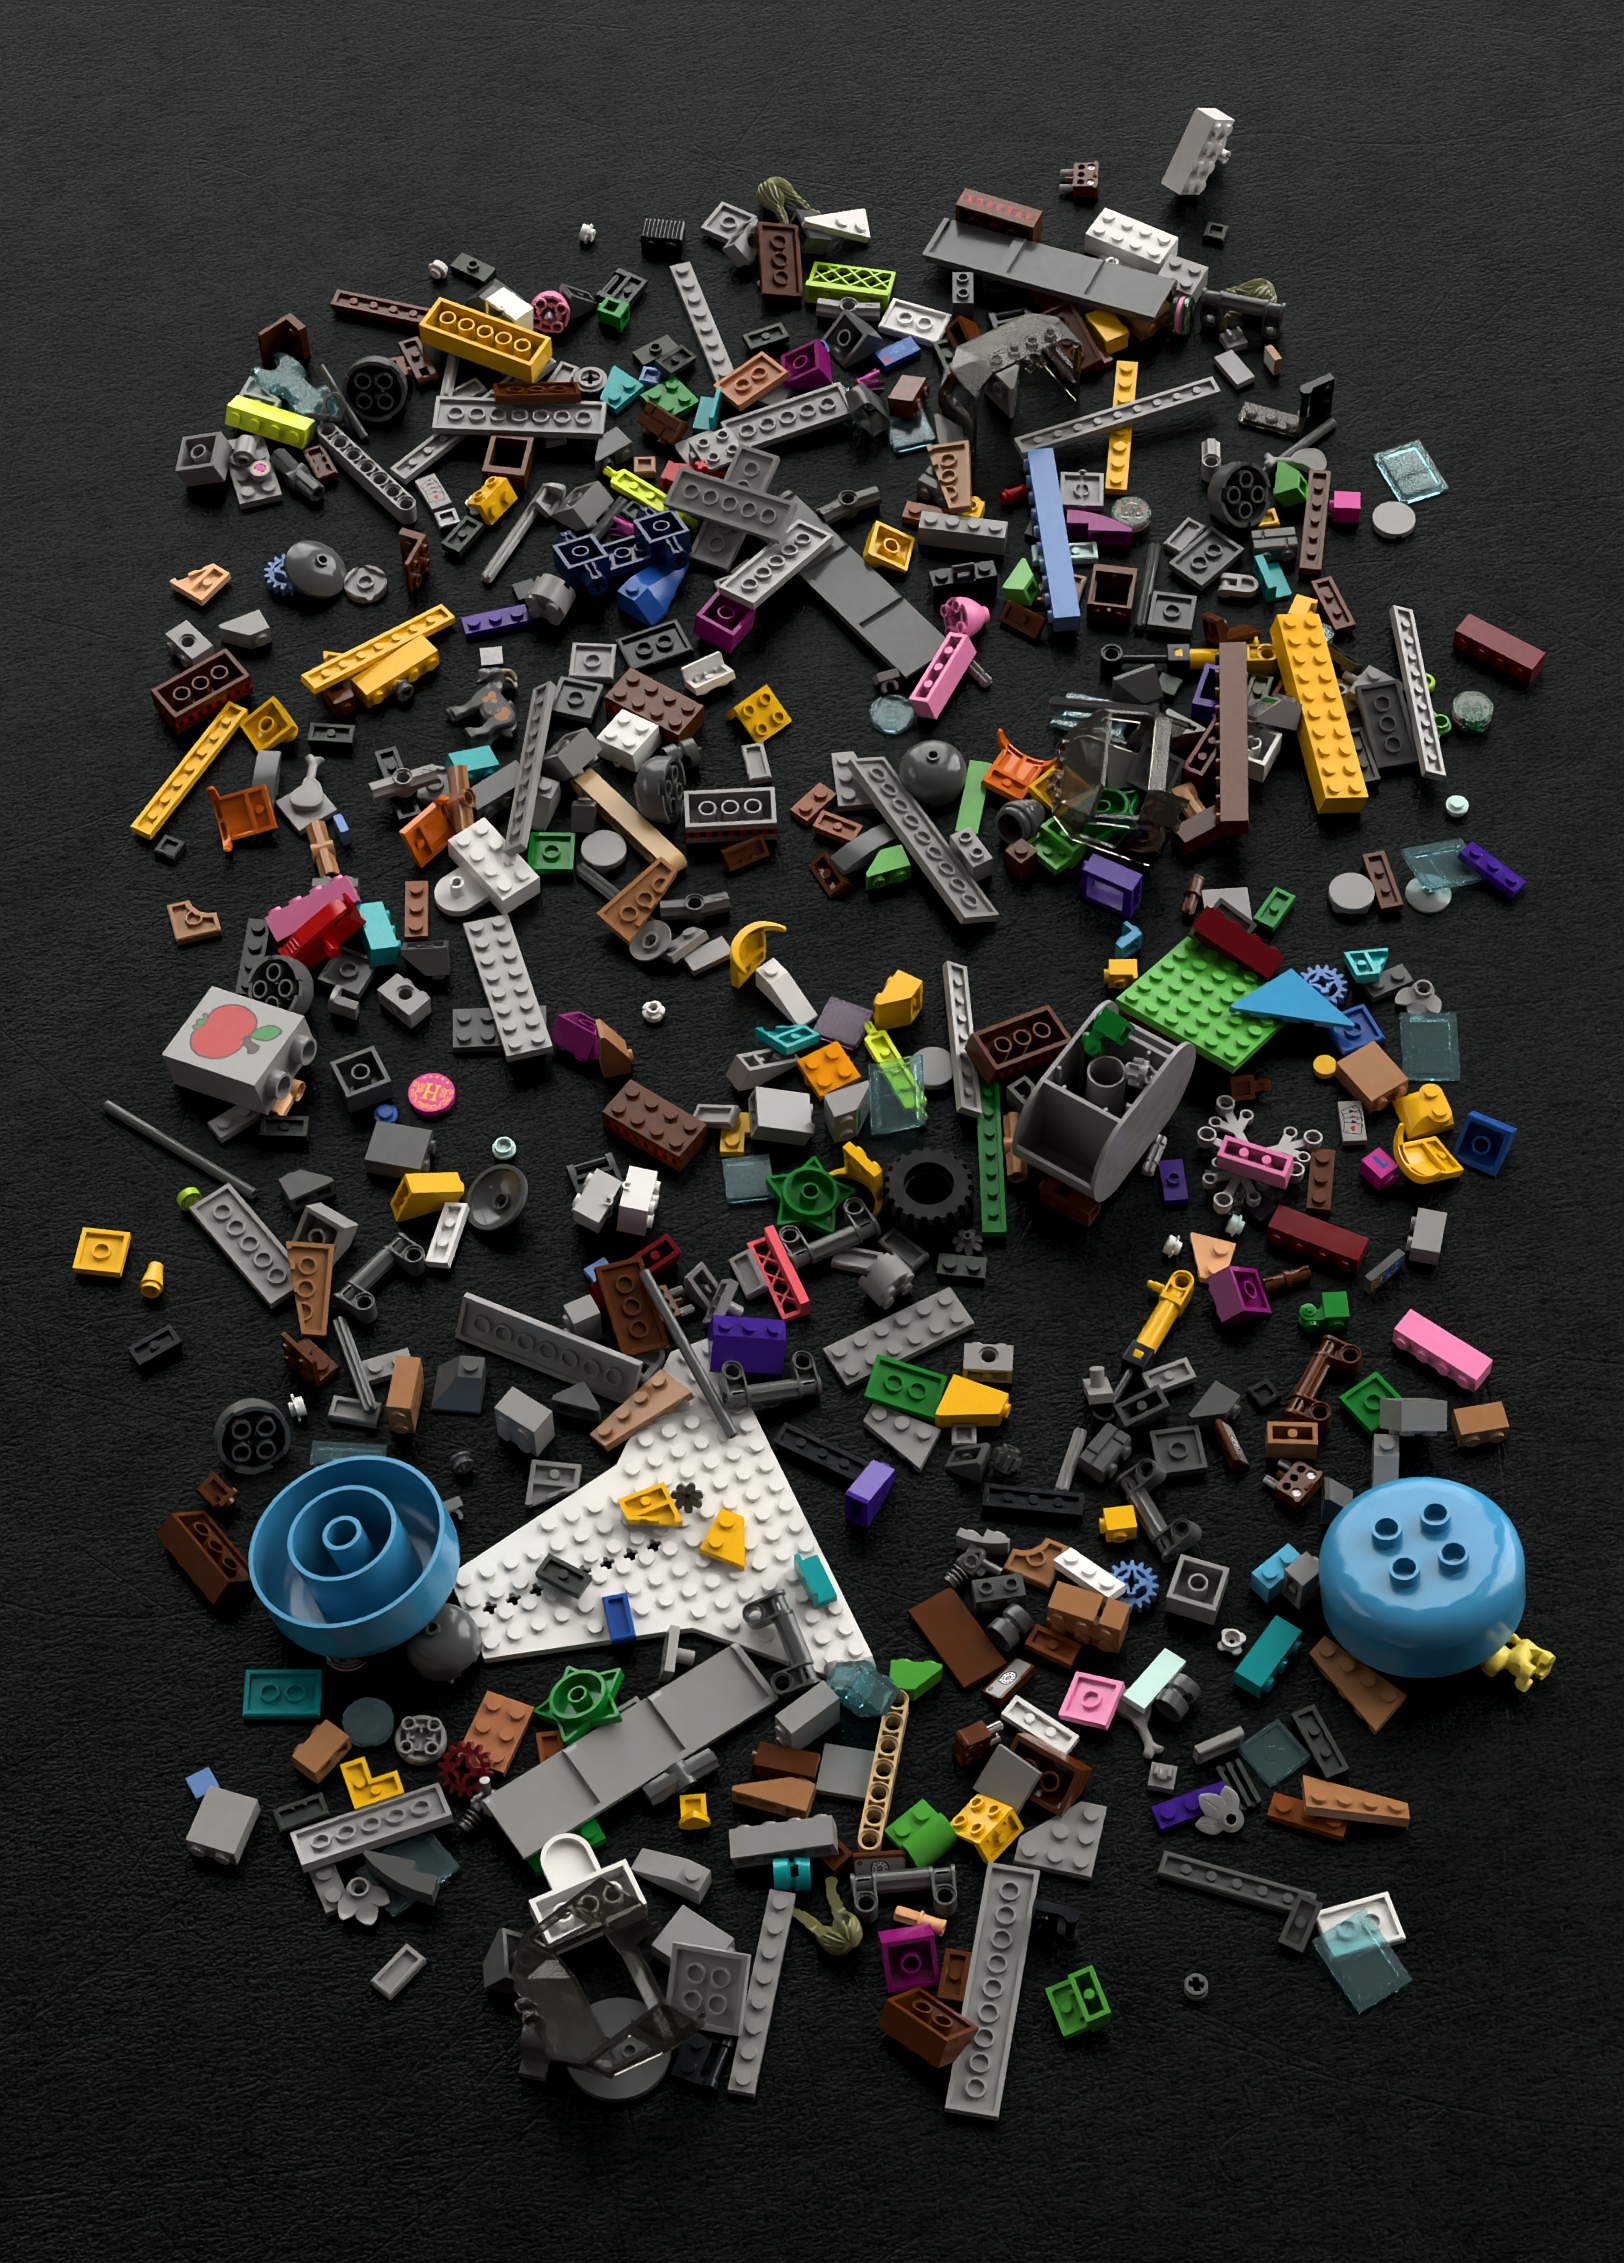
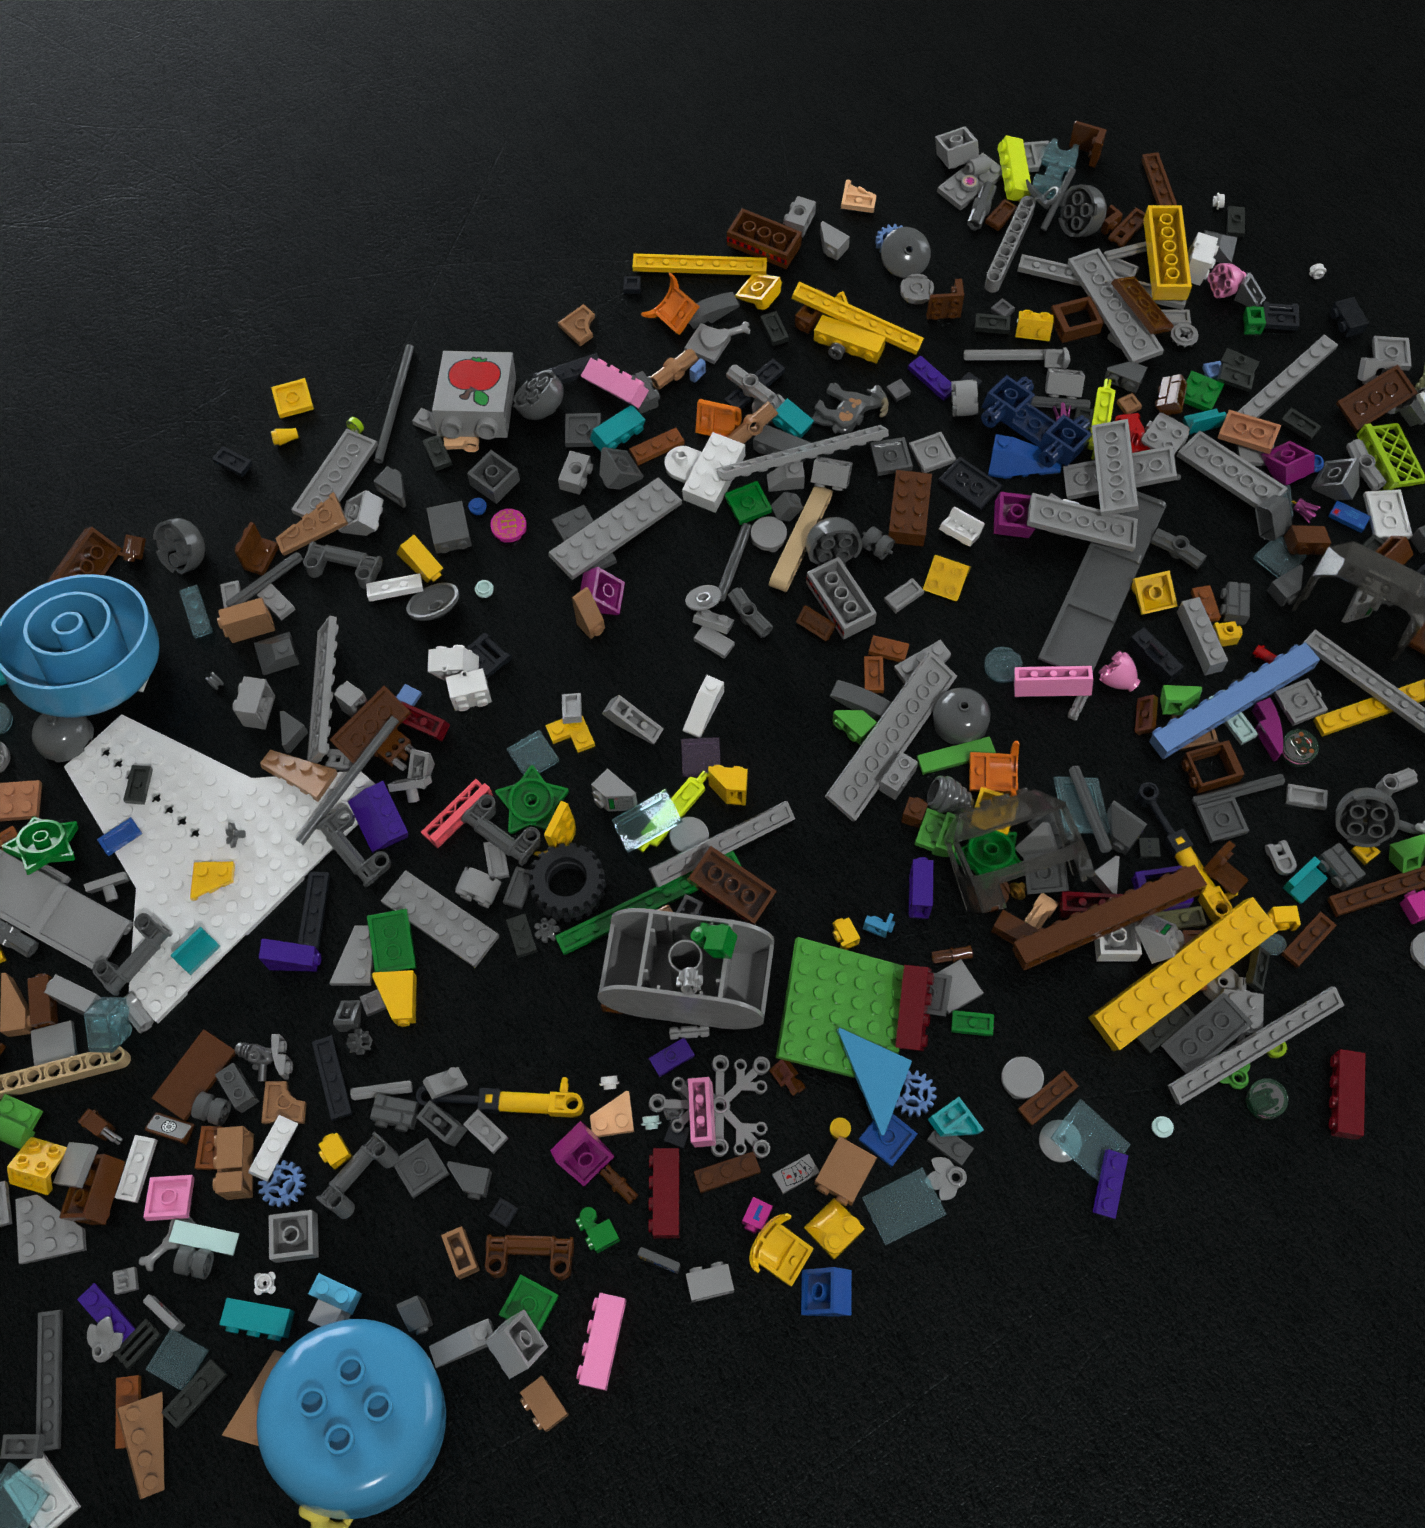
camera: 65 degrees right, 10 degrees up
red piece [277,892,366,969] -> none
white plate [288,1394,307,1422] -> none
light grey tile [328,984,360,1020] -> none
light grey tile [415,473,452,514] -> none
light grey tile [443,1496,463,1520] -> none
light grey wing [525,1459,582,1508] -> none
white brick [596,709,662,773] -> none
medium nougat wing [596,856,677,946] -> none
teal wing [600,365,644,415] -> none
reddish brown brick [602,1079,708,1172] -> none
yellow wing [618,1482,683,1527] -> none
white plate [642,1001,665,1023] -> none
light grey tile [728,1248,770,1301] -> none
yellow piece [729,921,786,989] -> none
brick [748,1086,815,1146] -> none
teal wing [755,1024,820,1055] -> none
light orange plate [796,1041,861,1101] -> none
reddish brown slope [808,851,854,898] -> none
light grey tile [873,668,900,694] -> none
bright green slope [889,1659,942,1701] -> none
medium nougat wing [926,440,972,514] -> none
light grey brick [963,1342,1014,1383] -> none
dark grey plate [1168,526,1245,591] -> none
reddish brown slope [1214,1419,1250,1473] -> none
reddish brown piece [1263,1458,1323,1512] -> none

